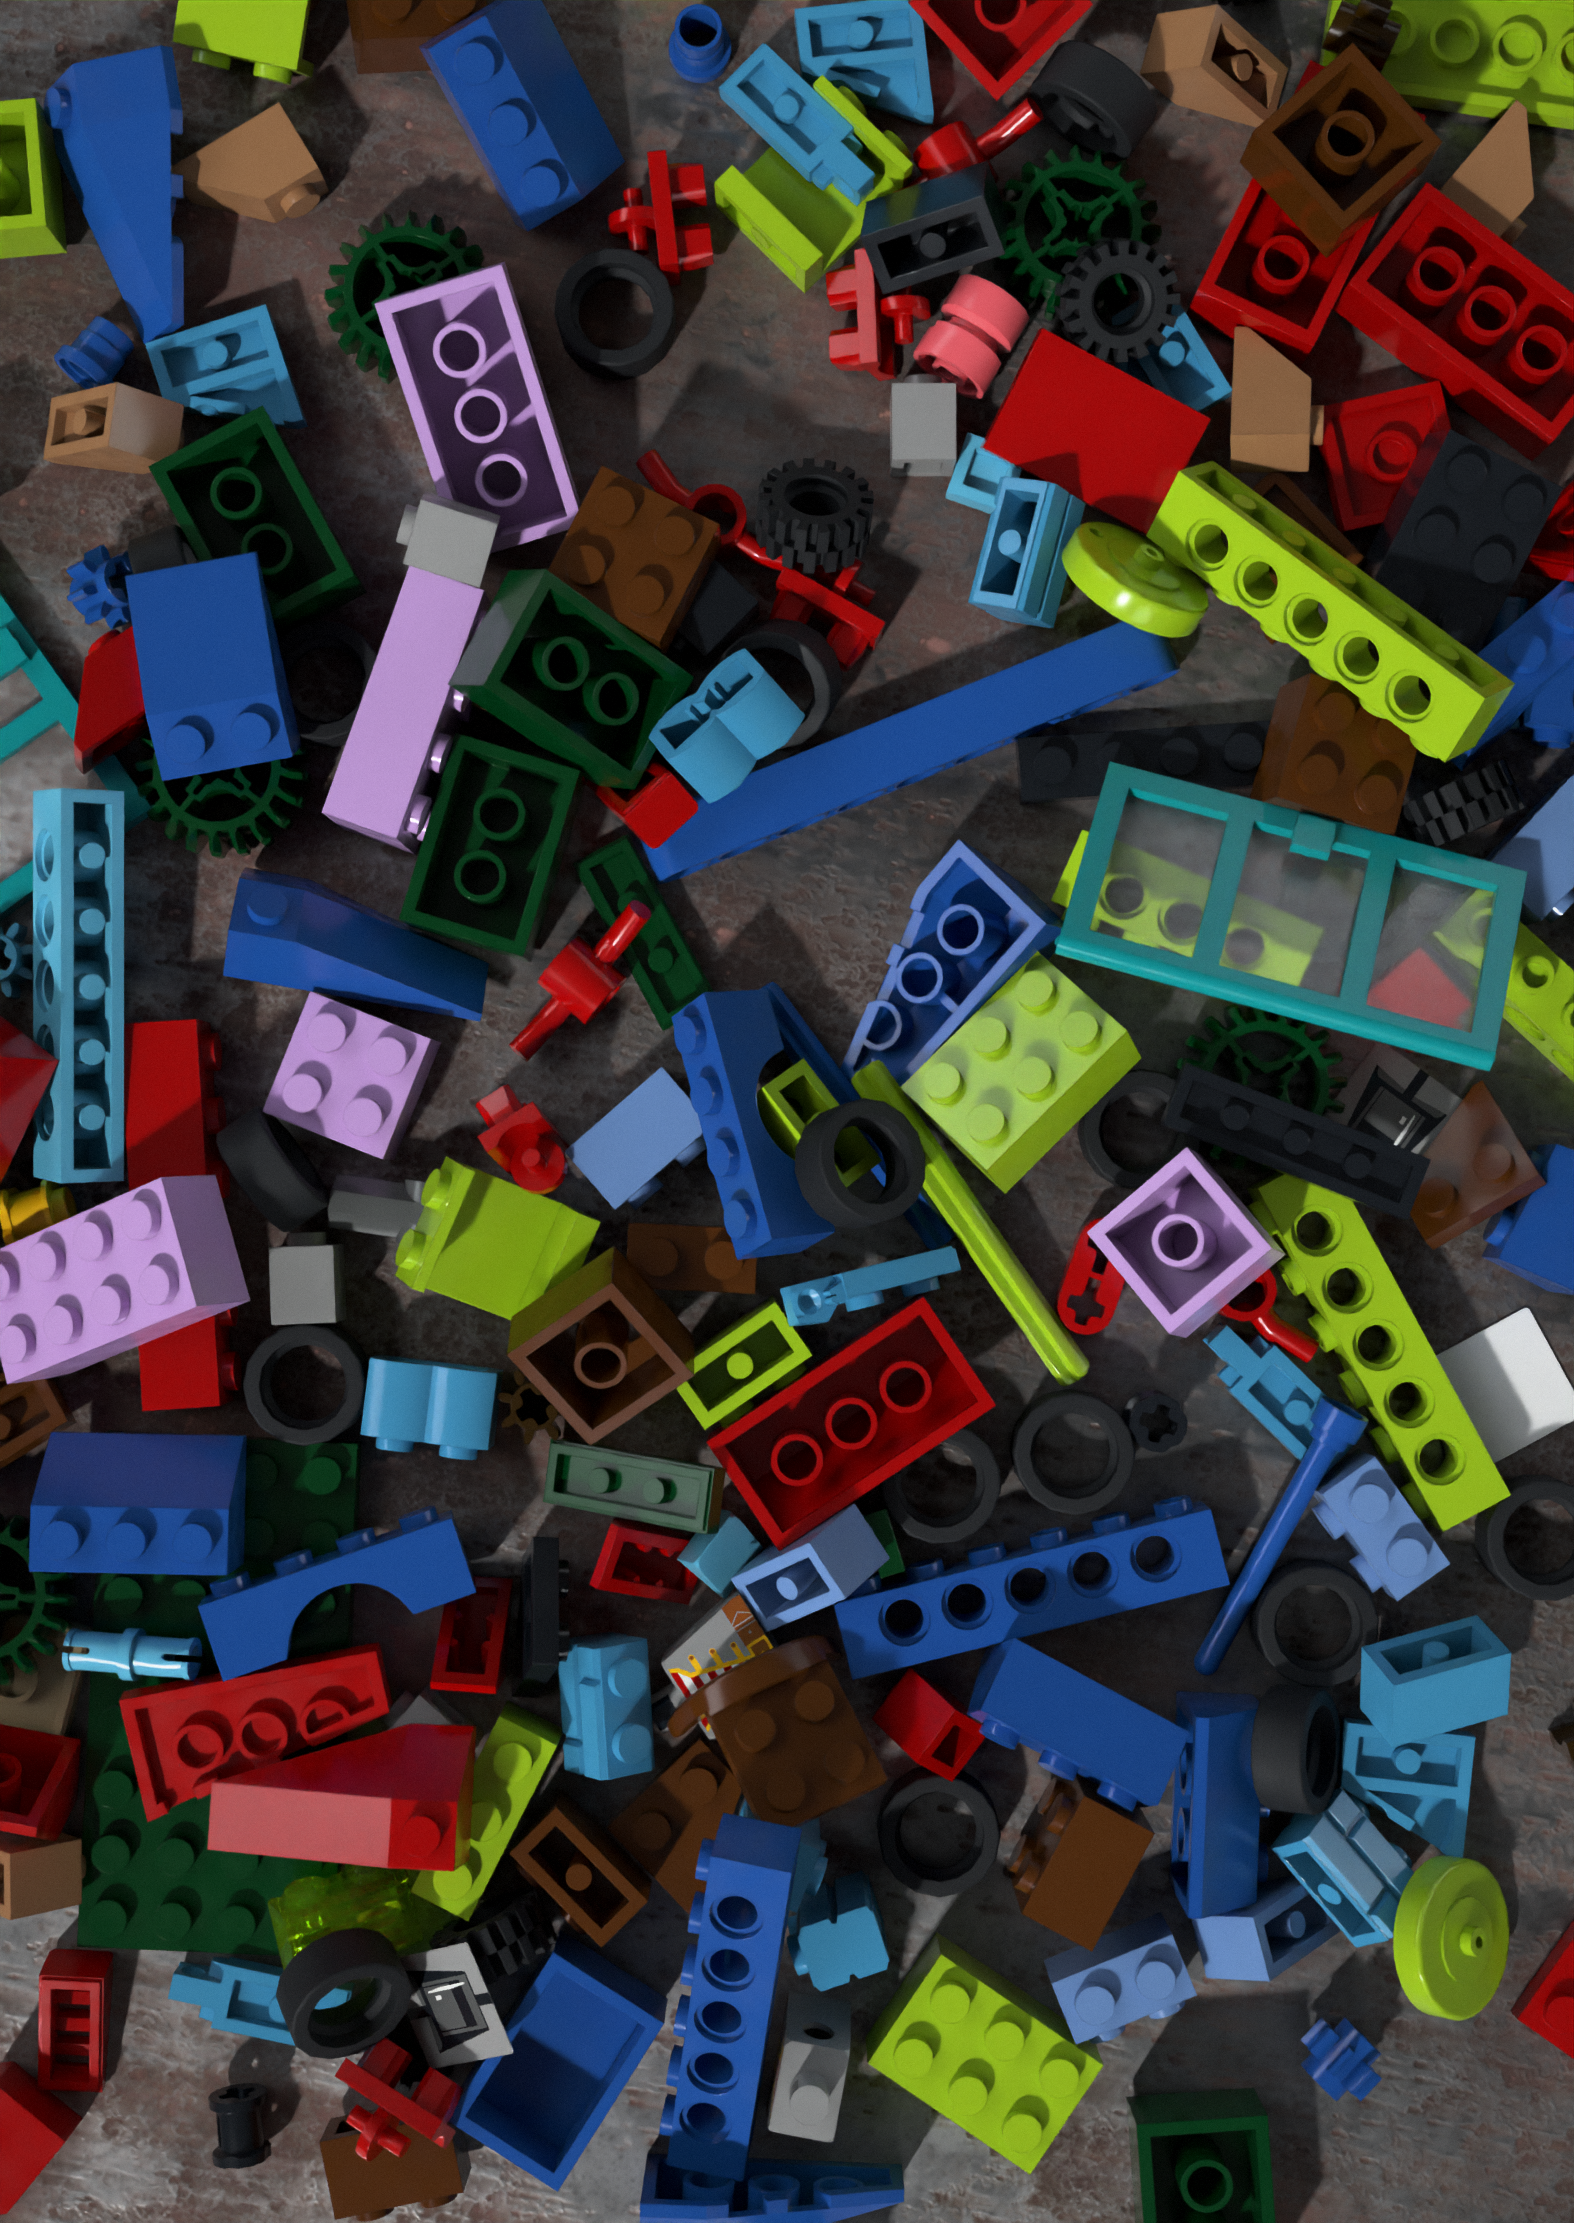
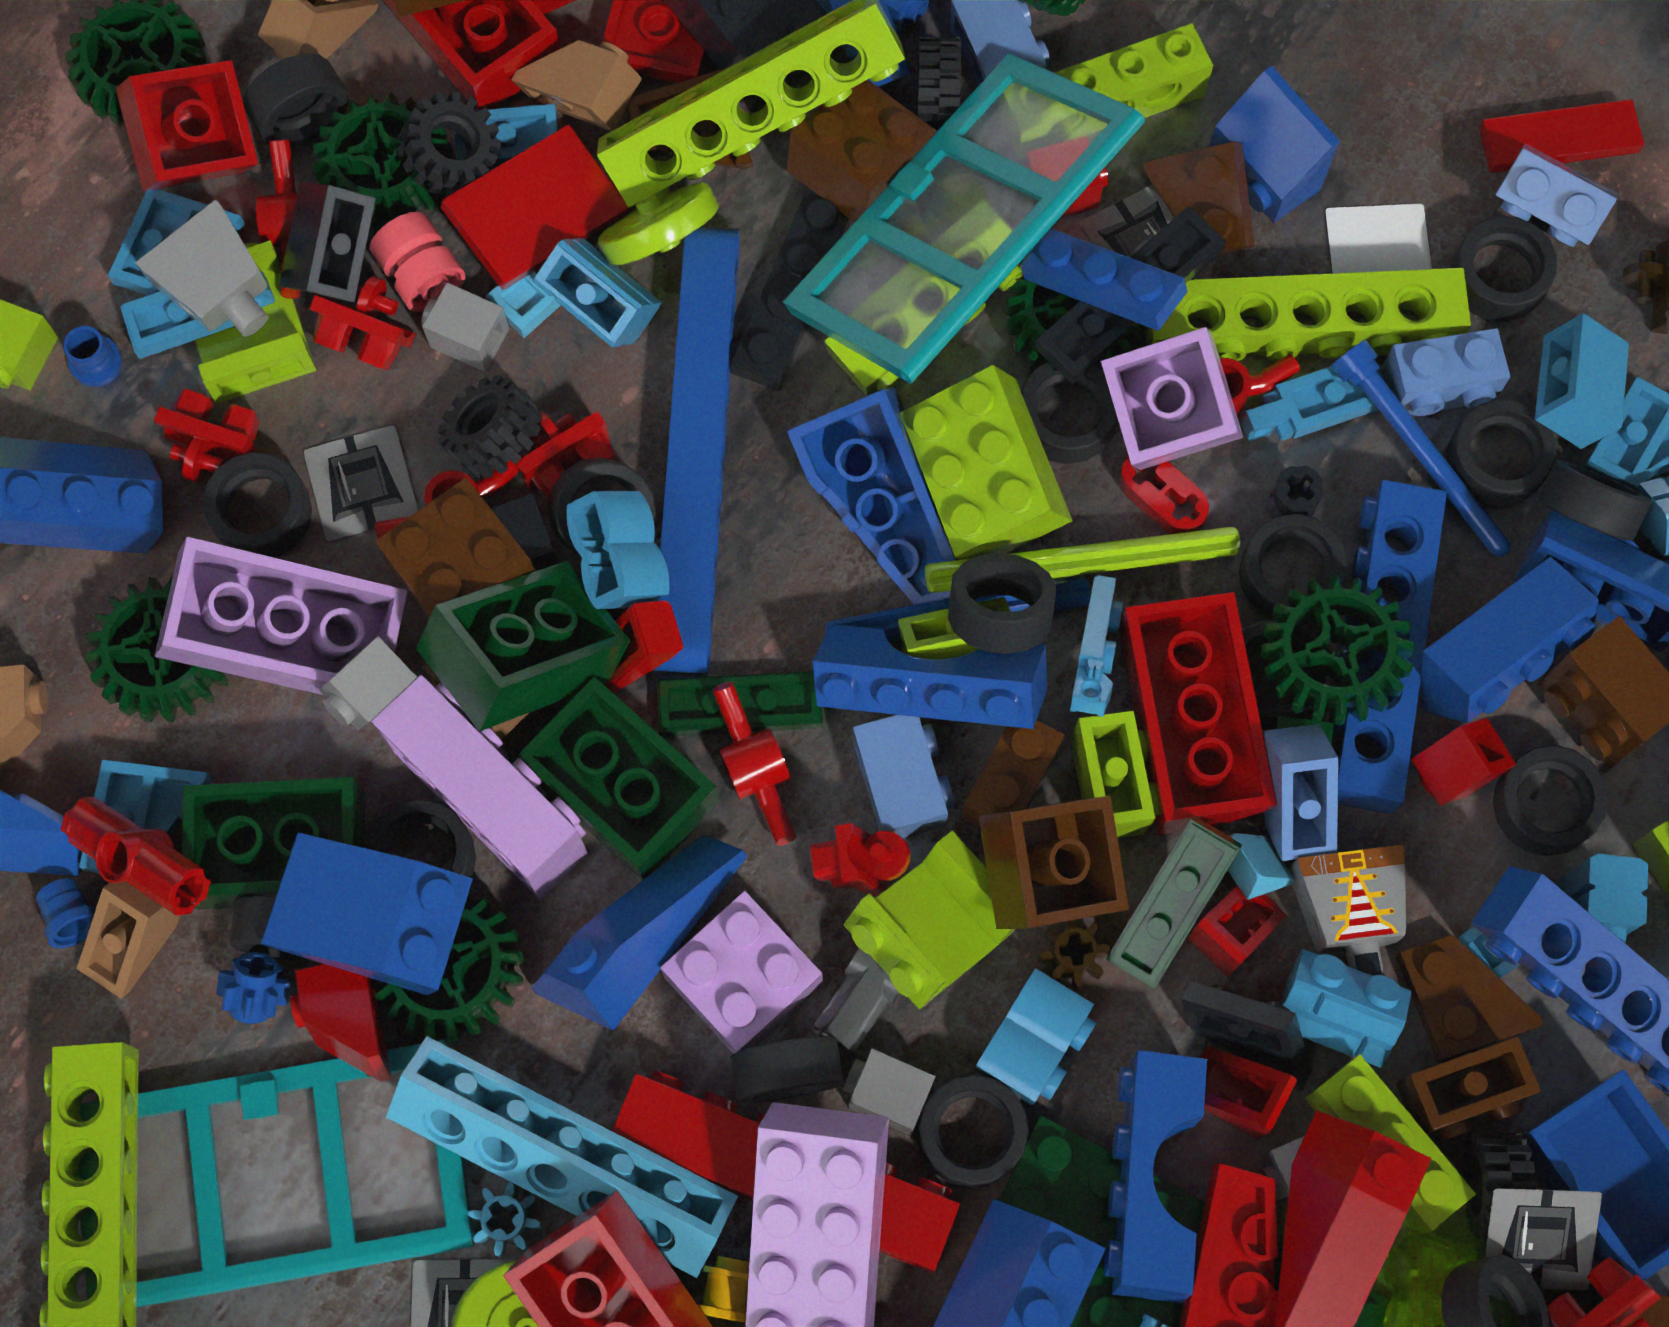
camera: 65 degrees left, 15 degrees down
reddish brown piece [667,1635,888,1828] -> none
none -> red piece [60,797,211,915]
none -> light grey torso [135,199,268,337]
none -> sticker [303,425,418,541]
none -> blue plate [1020,228,1187,331]
none -> dark green gear [1261,575,1415,726]

